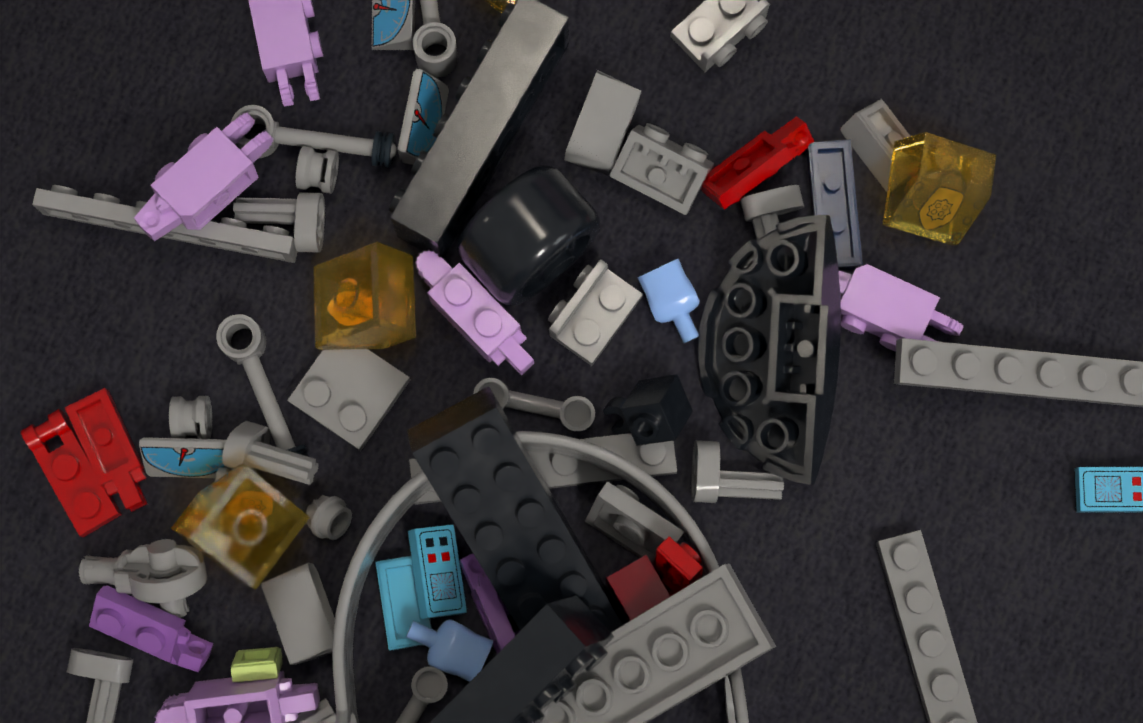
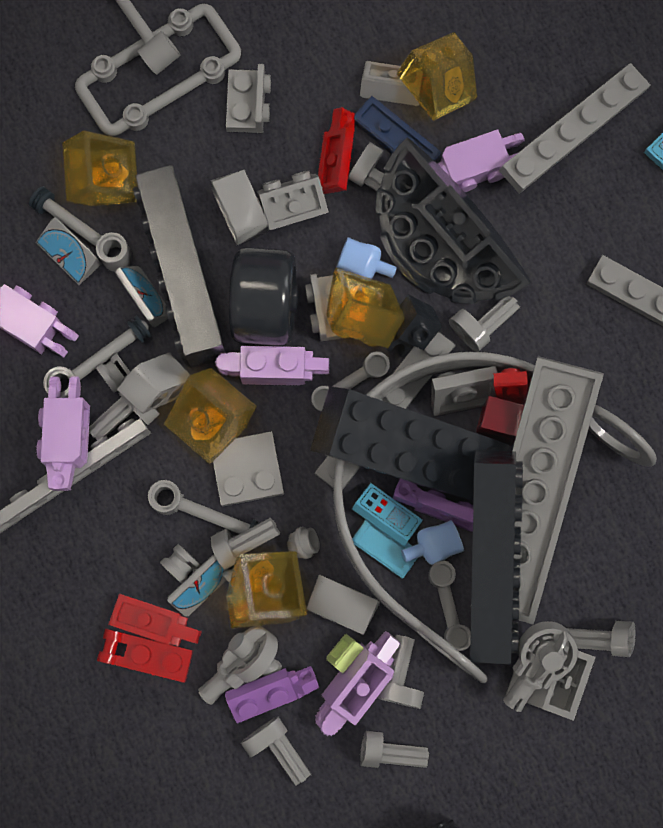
camera: 45 degrees left, 0 degrees up
none -> light grey piece [117,353,193,414]
none -> clear yellow slope [326,268,405,348]

